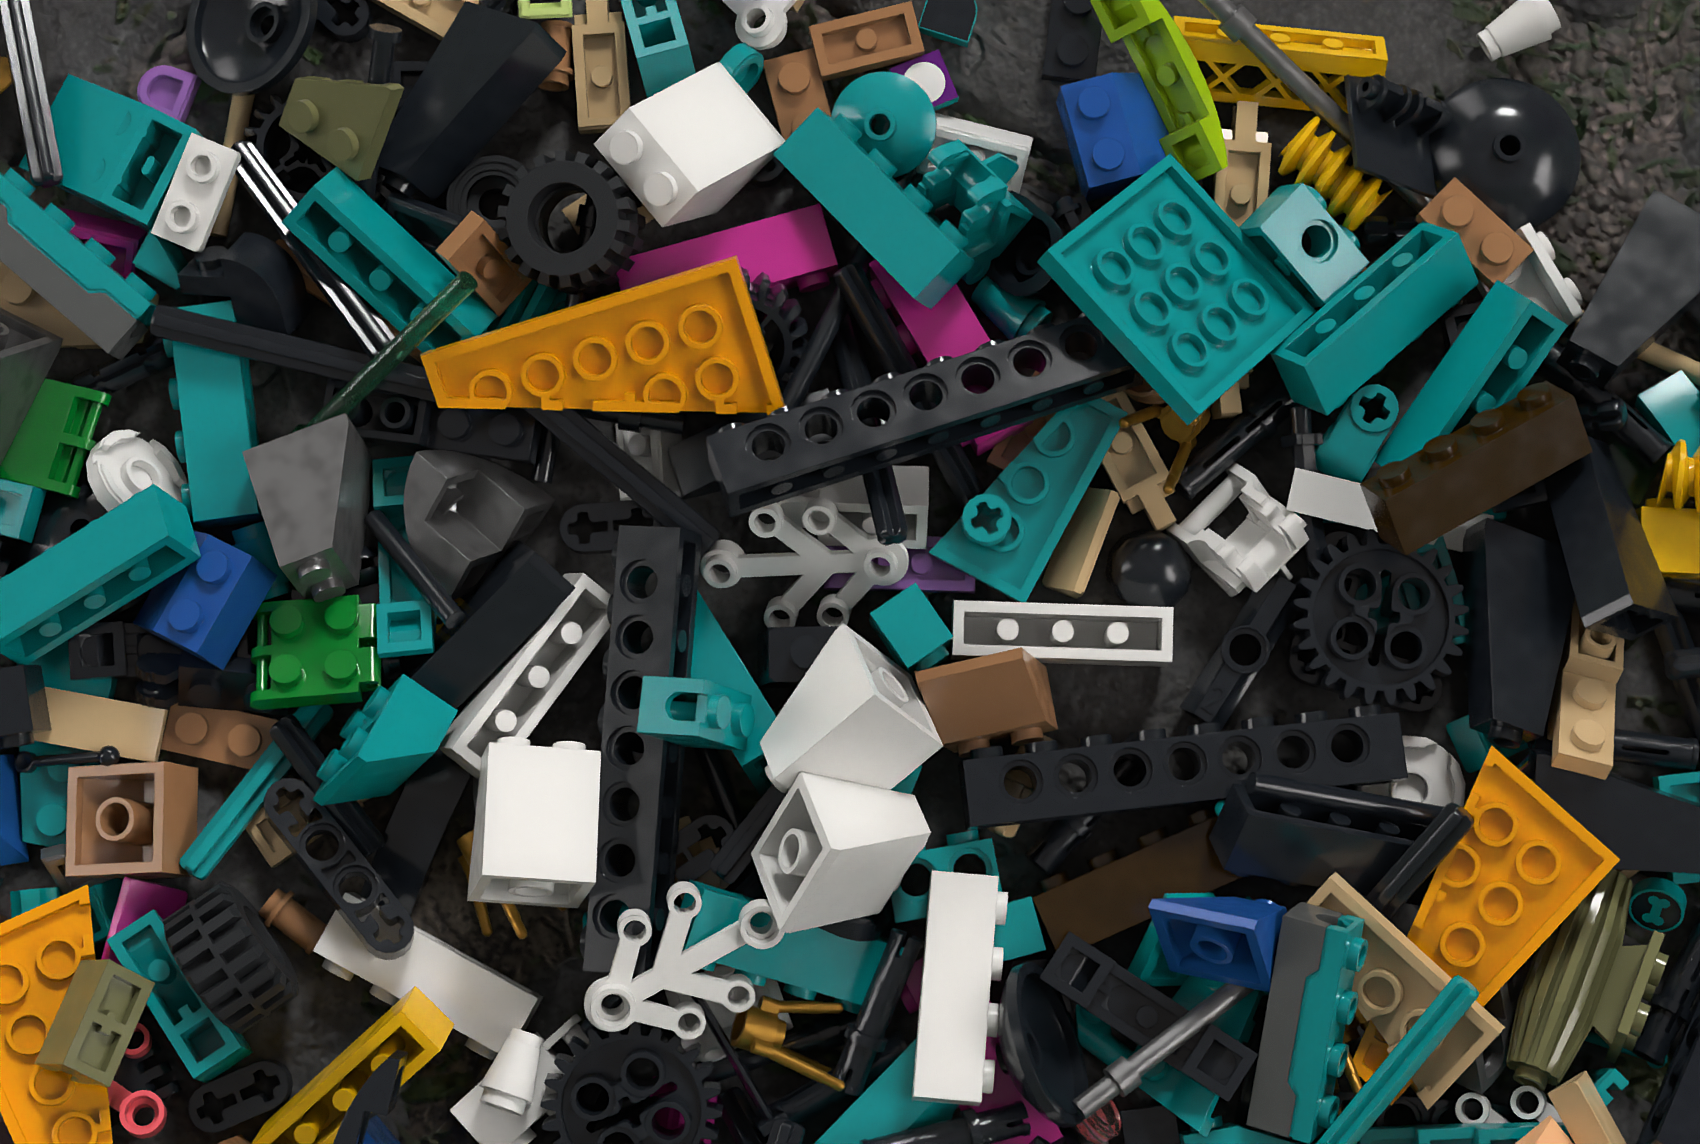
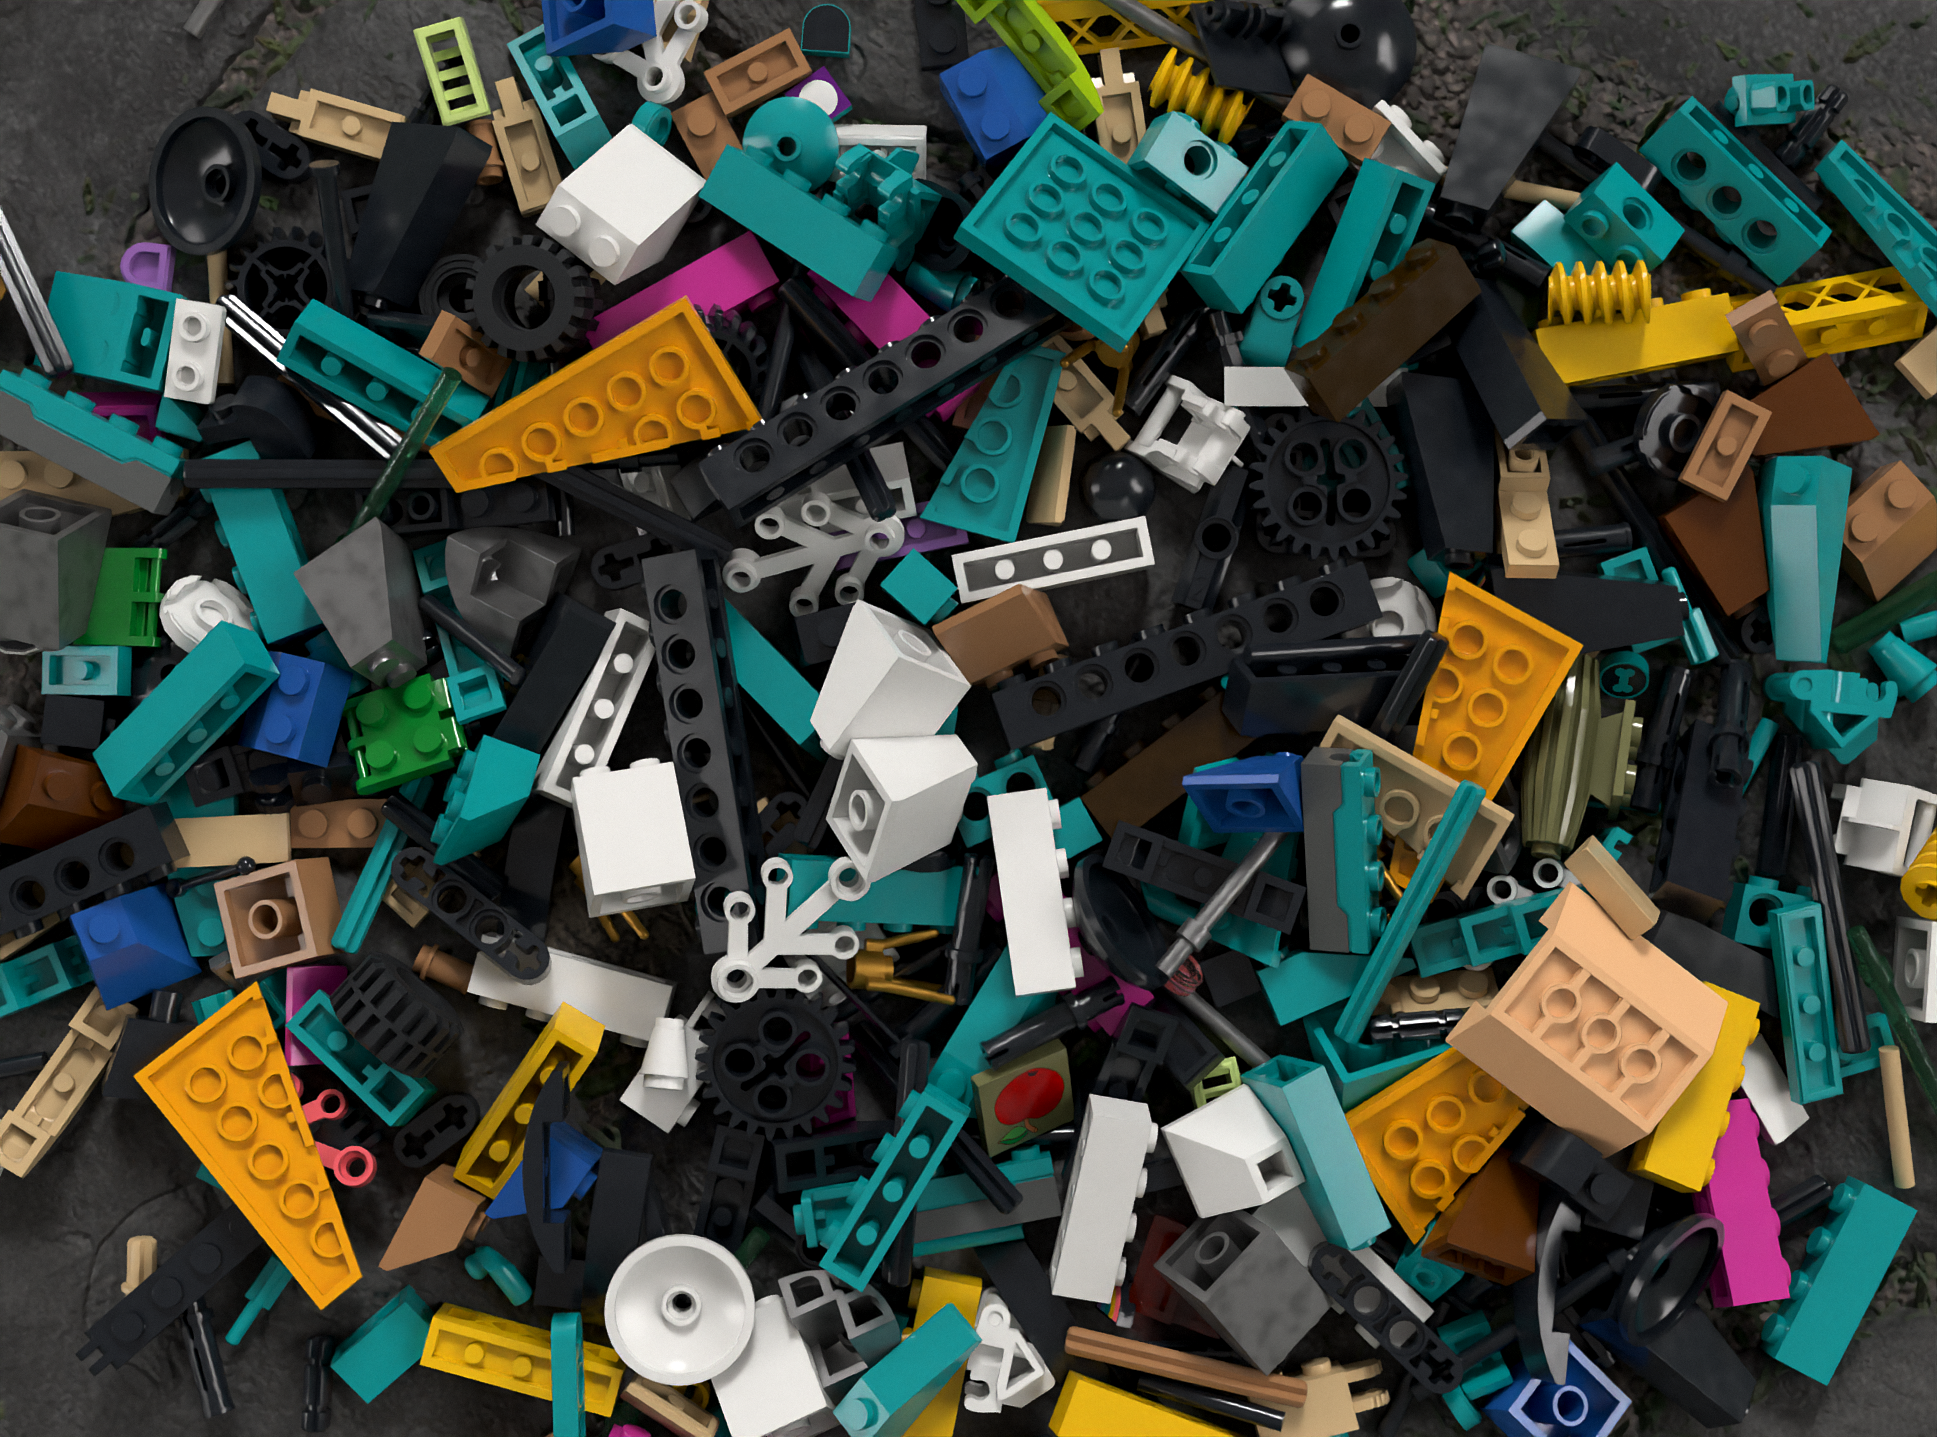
camera: 10 degrees left, 5 degrees up
olive hinge [34,959,155,1087] -> none
olive wing [279,76,404,181] -> none
teal brick [637,676,755,751] -> none
teal bush [962,493,1012,547] -> none

